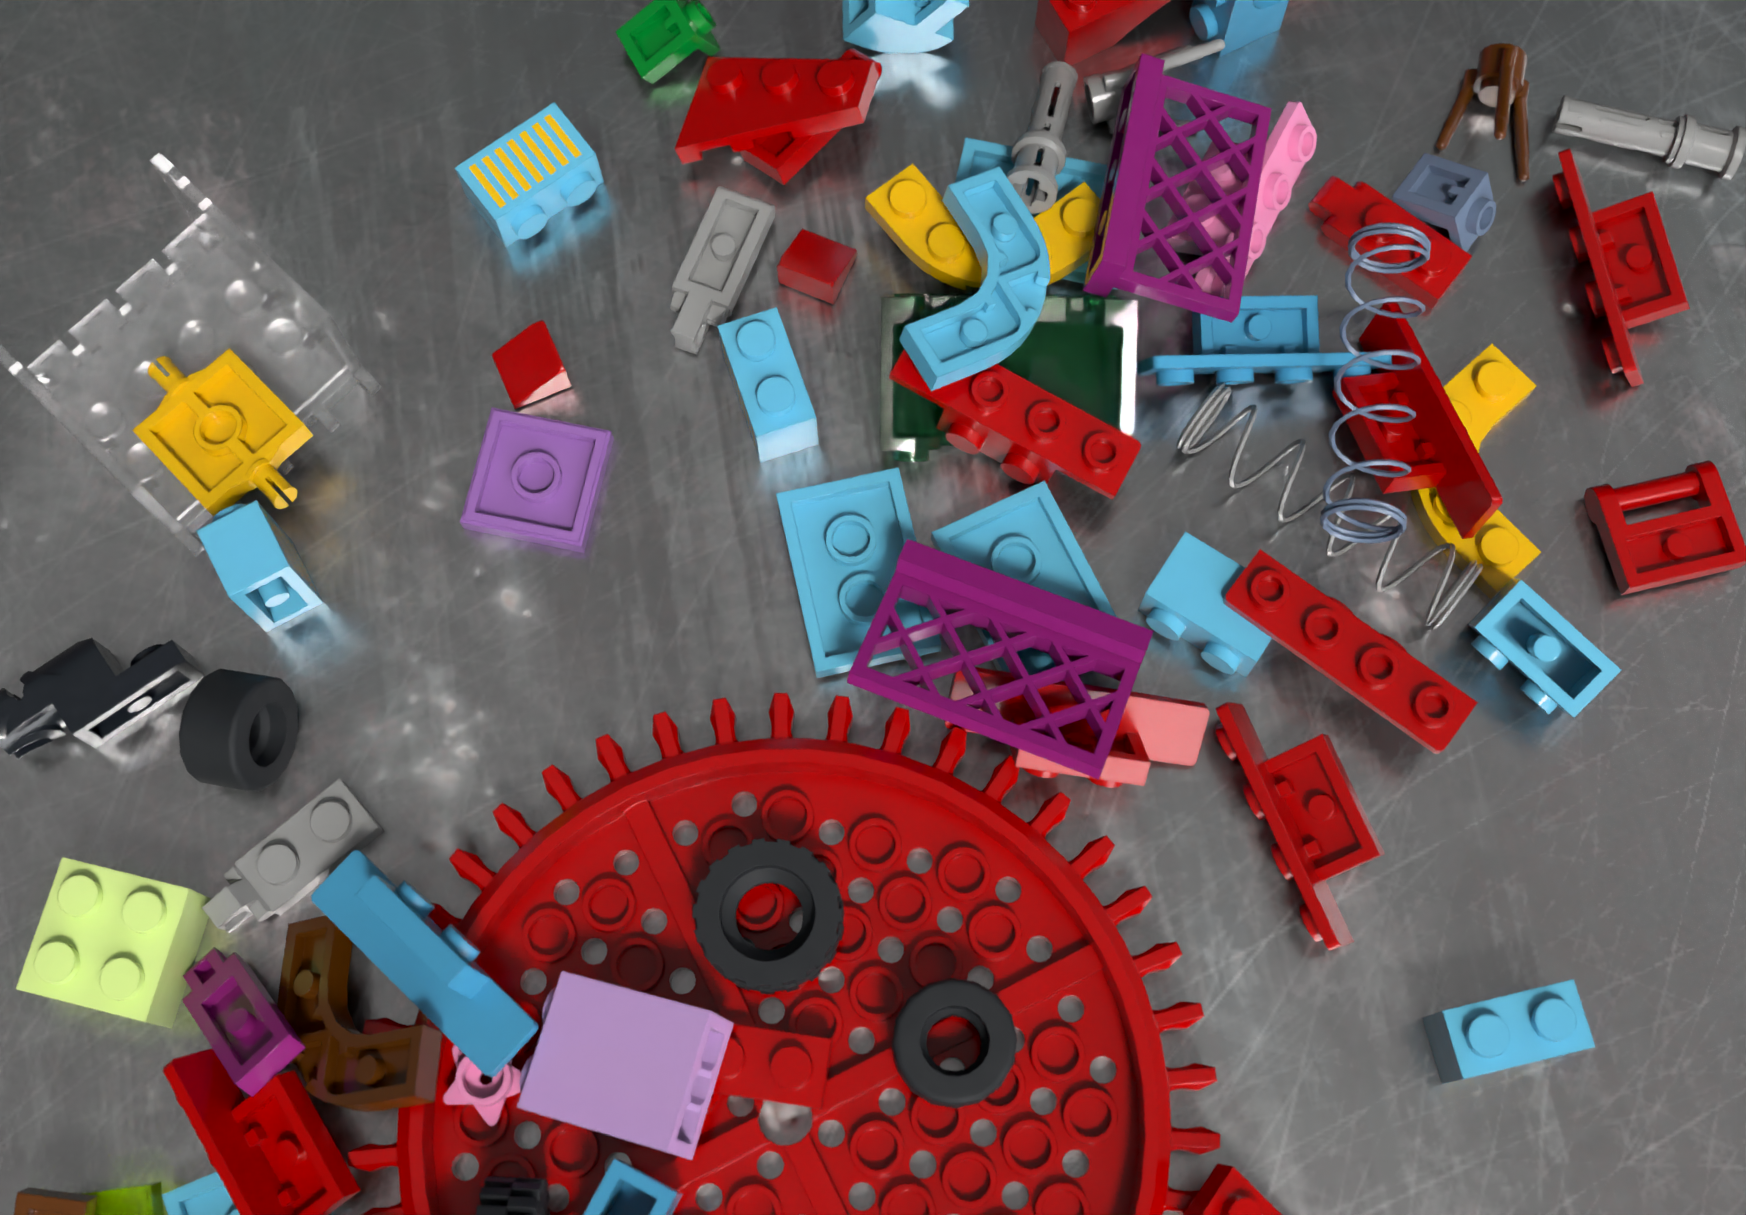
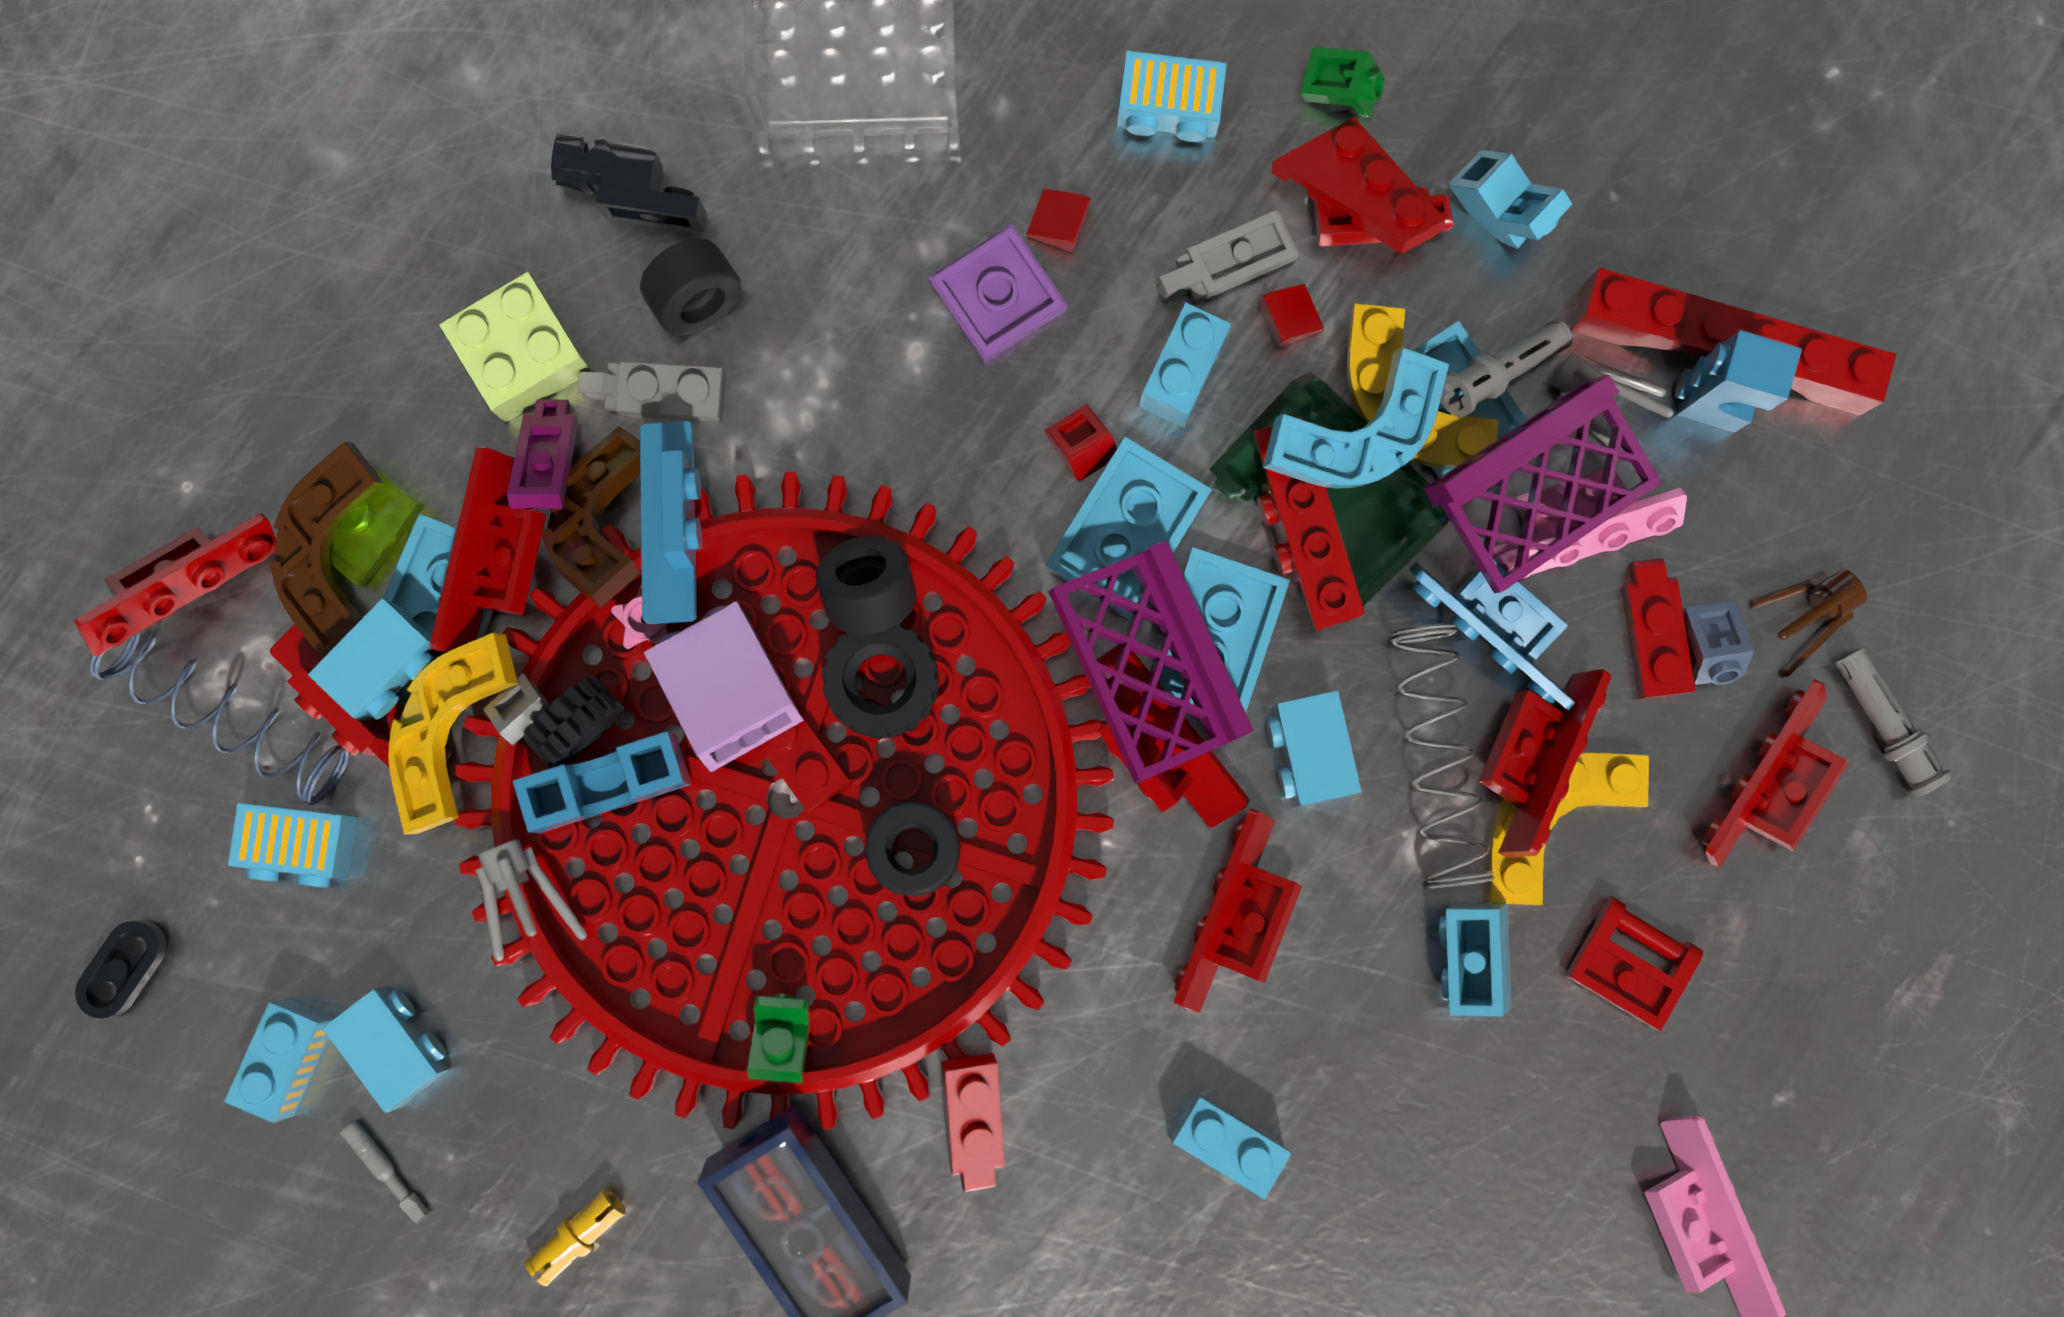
camera: 40 degrees right, 10 degrees up
yellow plate [132,348,313,517] -> none
medium azure brick [196,500,323,632] -> none
red bracket [1223,549,1478,754] -> none
sand blue piece [1320,223,1431,543] -> none
none -> black tyre [816,536,917,636]
none -> red slope [1045,404,1117,481]

